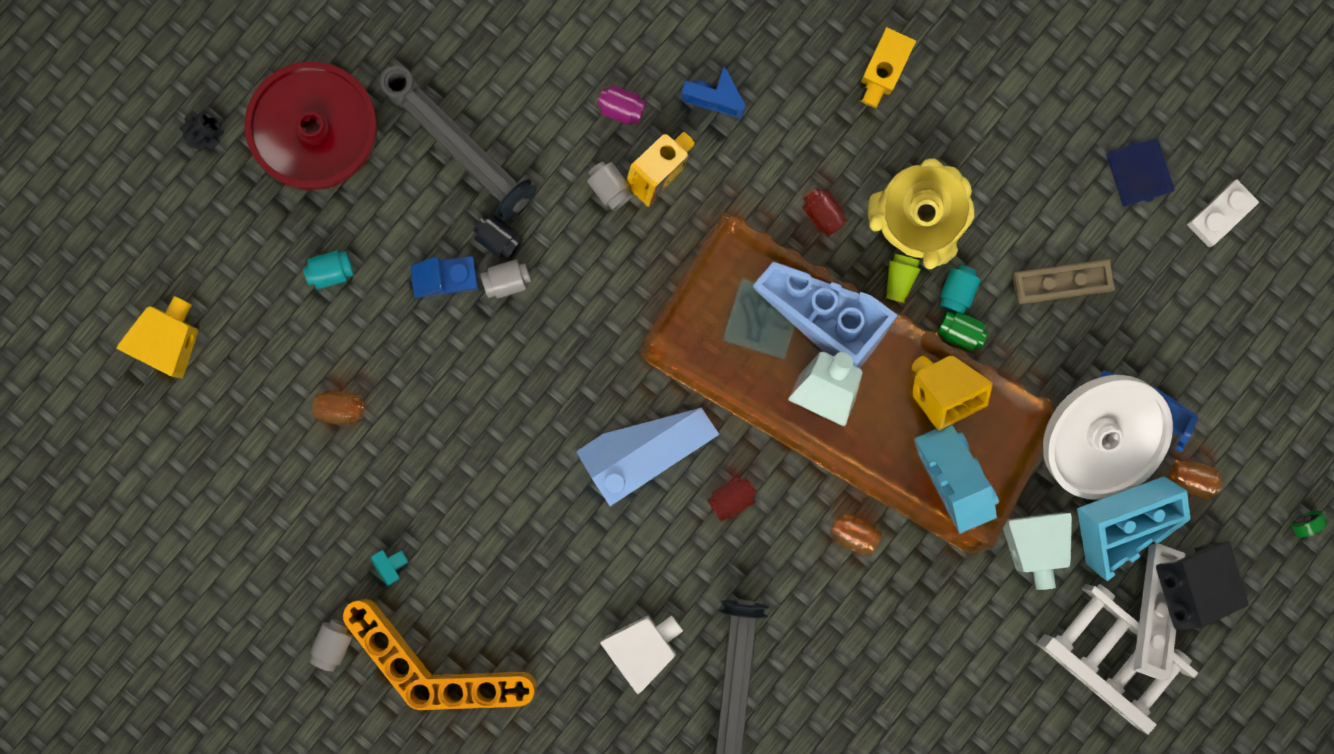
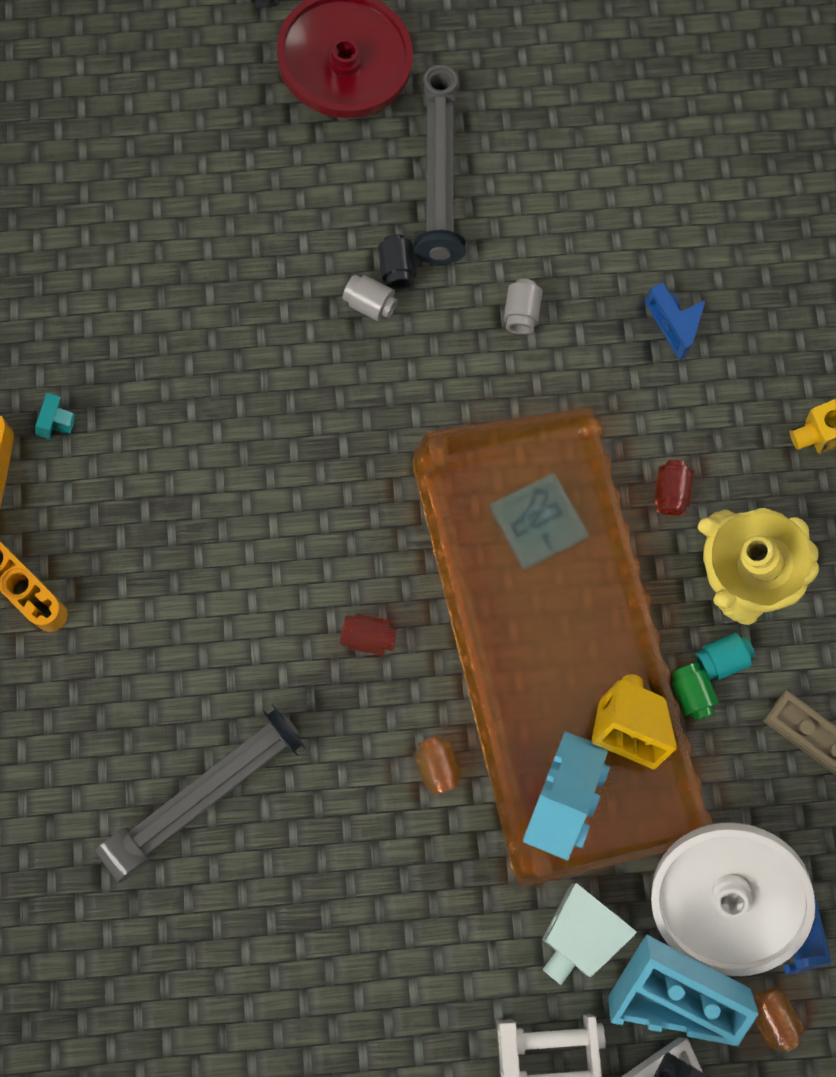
camera: 45 degrees right, 10 degrees down
yellow torso [116,296,198,379] -> none
teal brick [303,250,354,290] -> none
clear orange brick [313,391,364,426] -> none
blue slope [410,256,479,298] -> none
light blue wedge [576,408,719,506] -> none
magenta brick [597,84,647,125] -> none
white torso [600,615,683,694] -> none
yellow torso [626,131,694,207] -> none
light blue wedge [753,262,898,368] -> none
light aqua torso [788,352,863,426] -> none
lime cone [885,254,921,303] -> none

